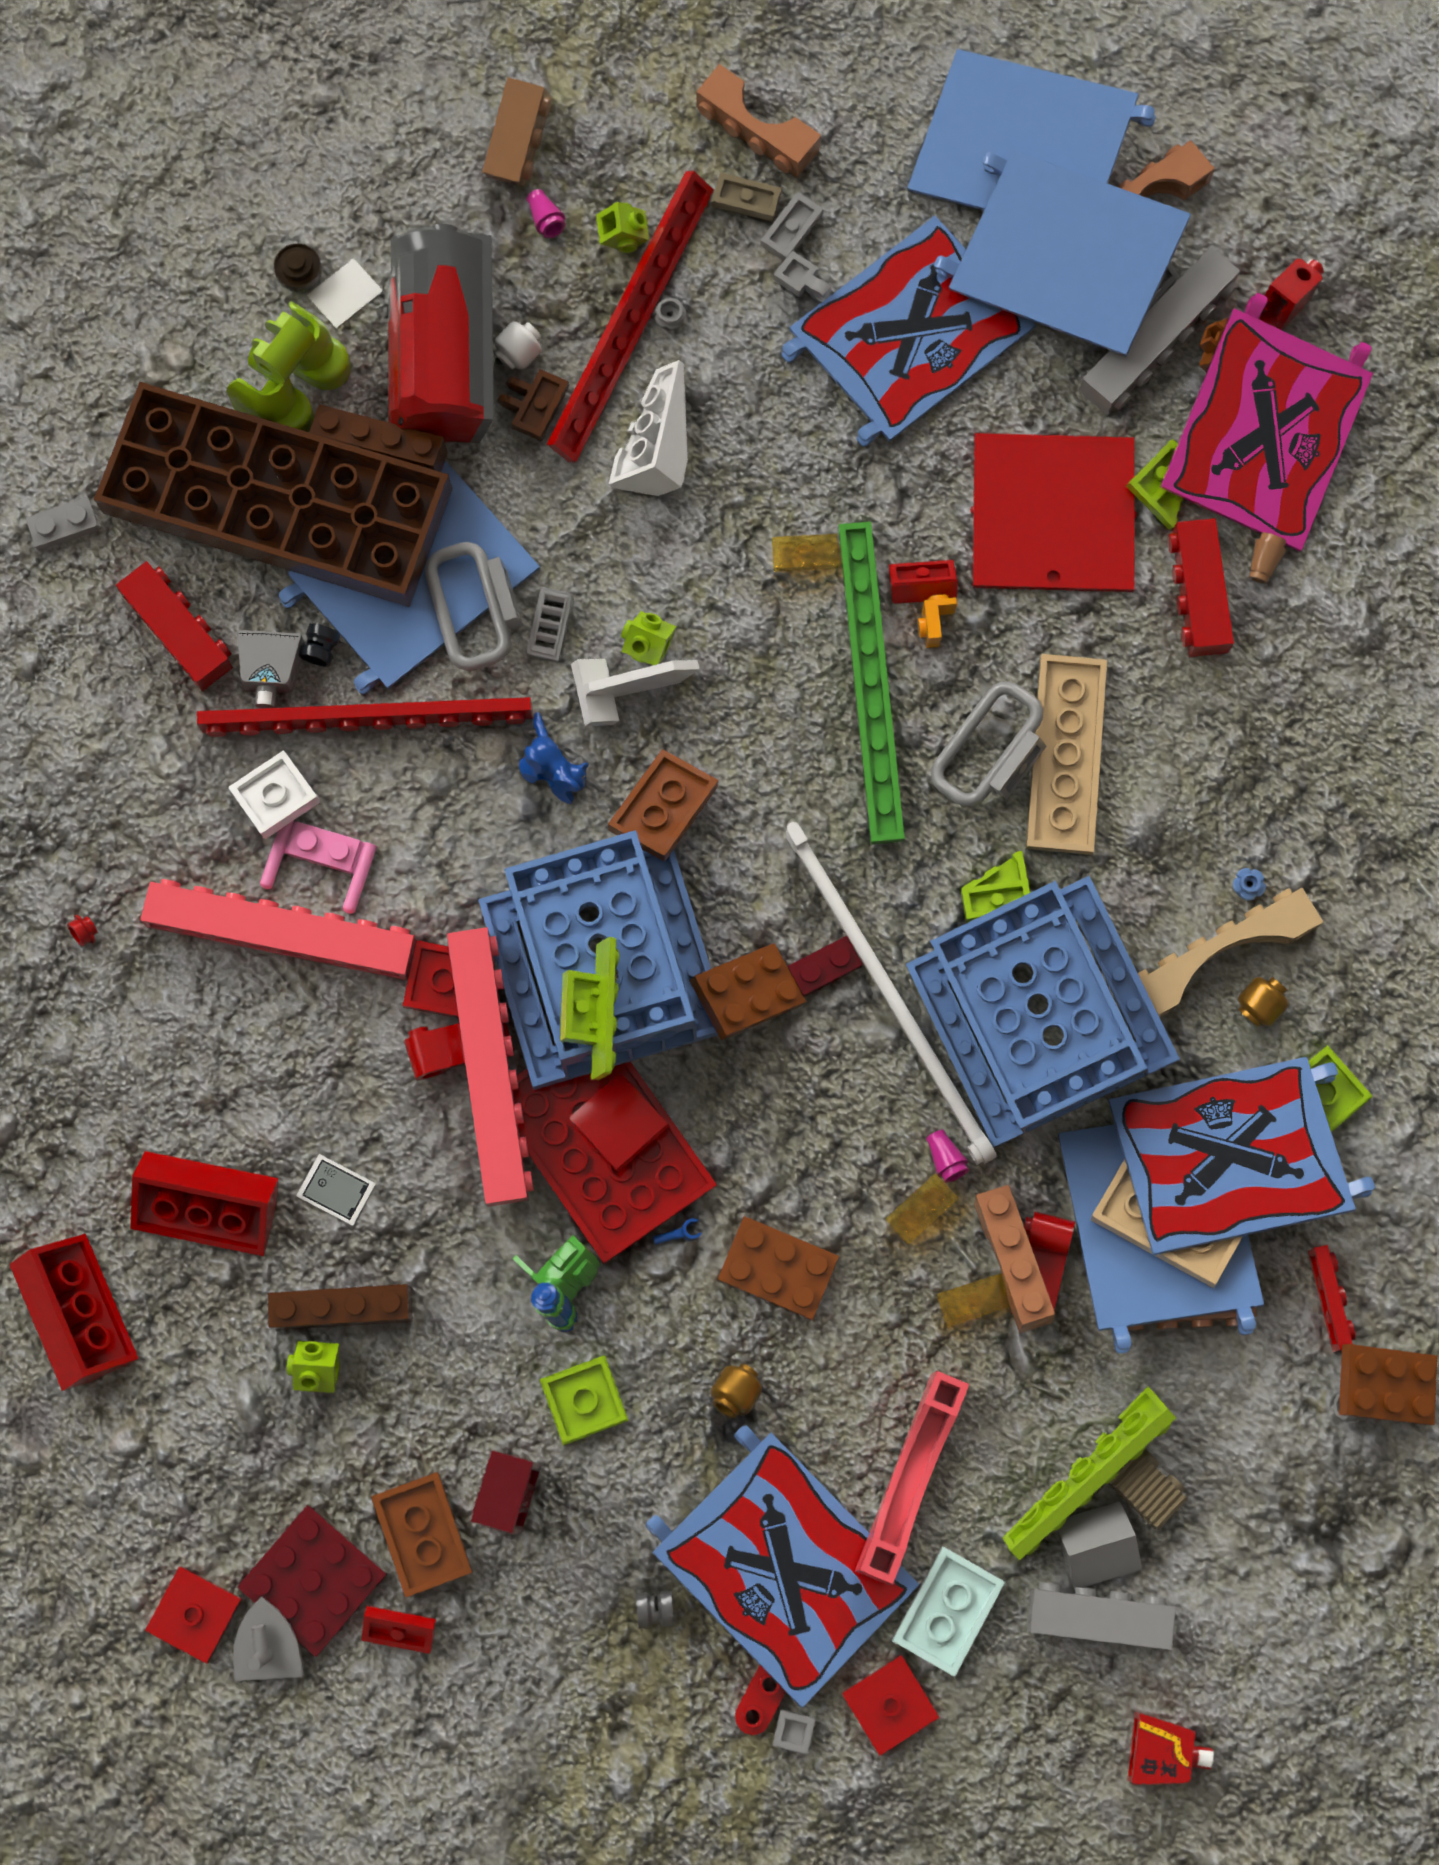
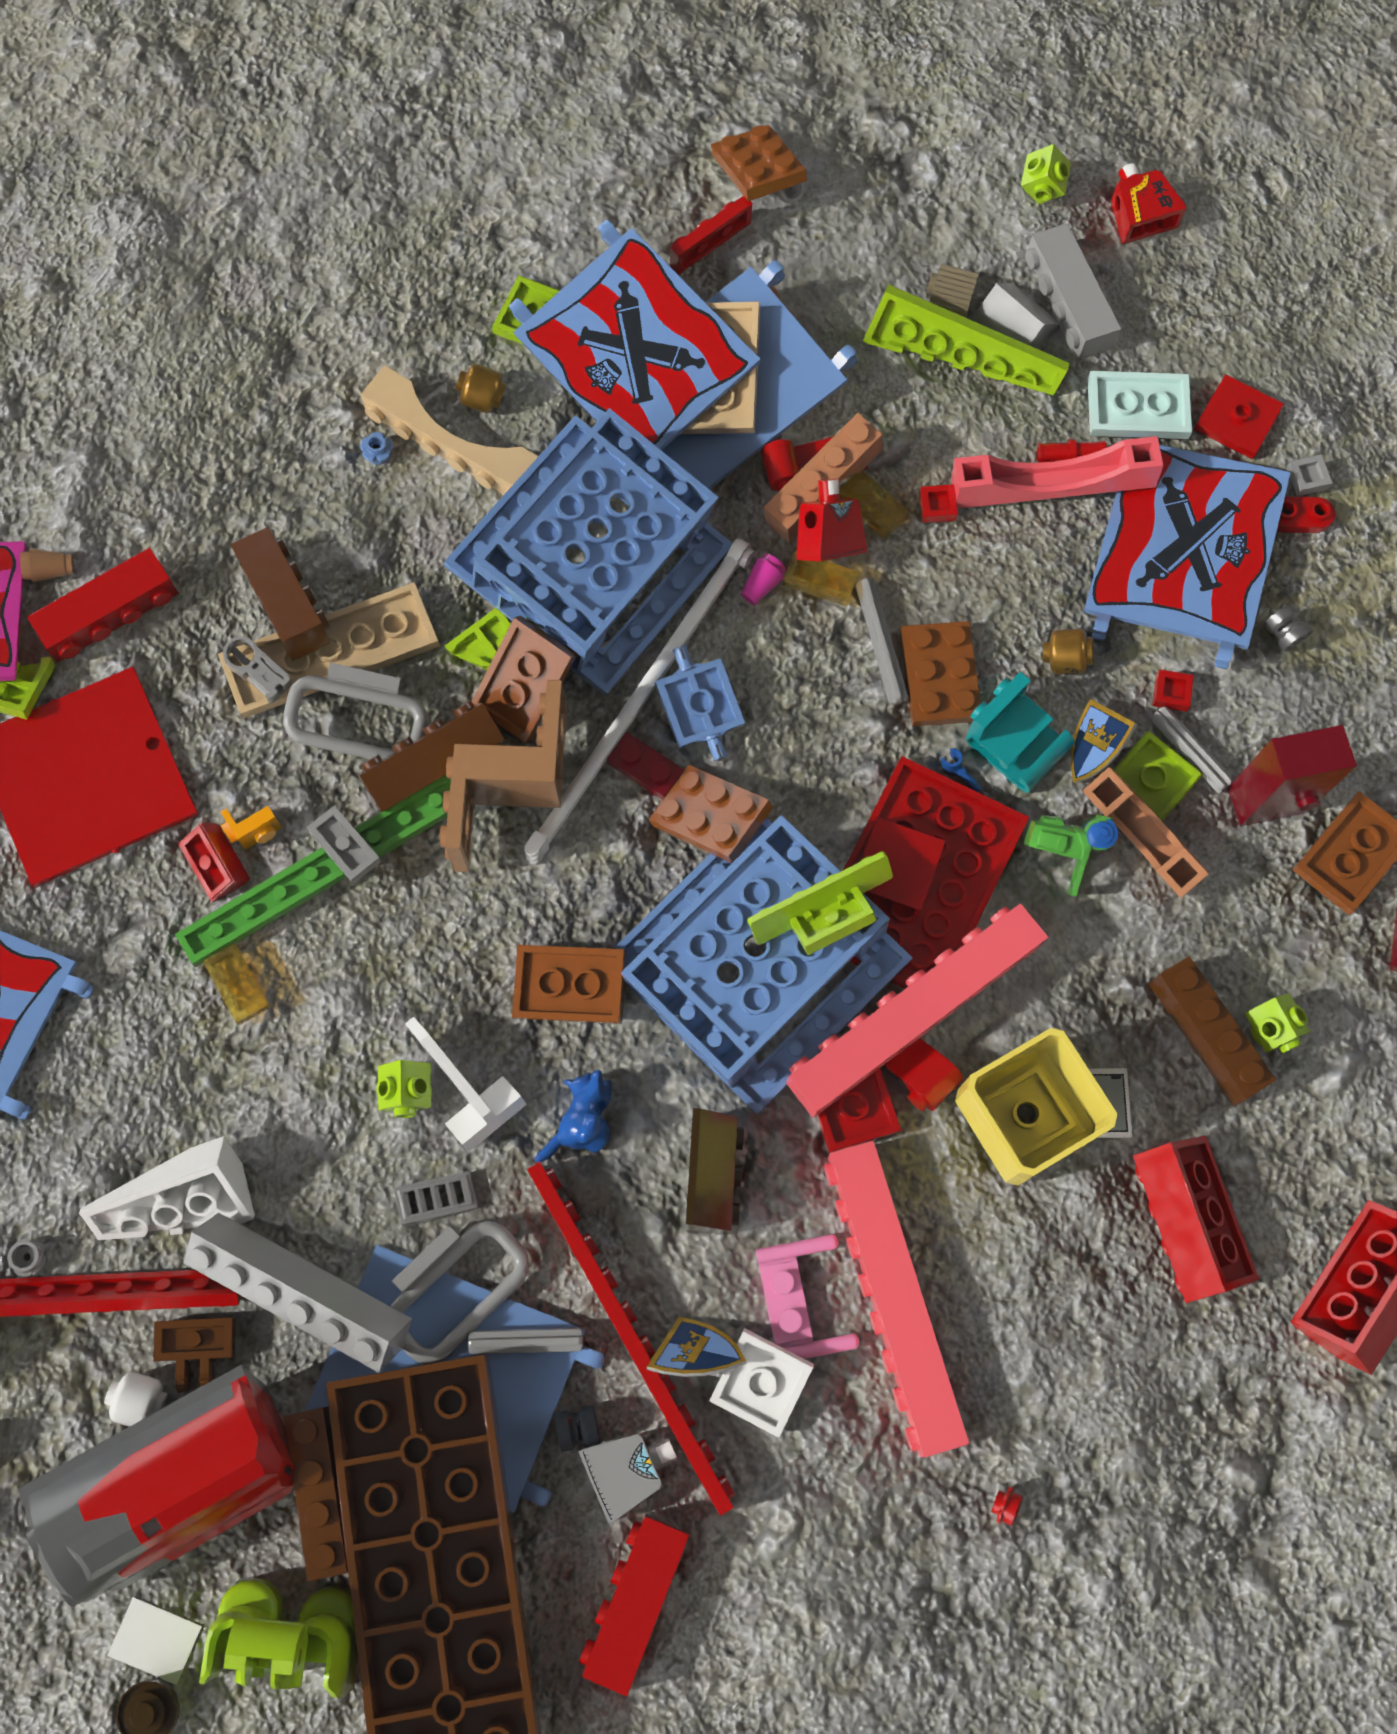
camera: 120 degrees left, 5 degrees down
none -> light grey brick [183,1212,412,1373]
none -> light grey piece [223,636,292,703]
none -> reddish brown brick [231,527,330,661]
none -> light grey plate [306,805,381,884]
none -> reddish brown brick [357,701,505,812]
none -> medium nougat bracket [440,680,567,872]
none -> light grey axle [468,1328,583,1354]
none -> plate [472,615,577,743]
none -> shield [647,1317,746,1388]
none -> medium blue plate [655,645,745,761]
none -> dark brown slope [685,1108,744,1235]
none -> red torso [797,479,867,562]
none -> light grey axle [856,578,908,705]
none -> red plate [919,484,958,523]
none -> light yellow plate [955,1028,1117,1186]
none -> teal piece [966,672,1075,793]
none -> lime brick [1021,144,1071,204]
none -> red pin [1037,439,1107,463]
none -> shield [1070,699,1137,784]
none -> nougat arch [1082,767,1210,898]
none -> light grey axle [1151,706,1233,793]
none -> red plate [1152,669,1194,712]

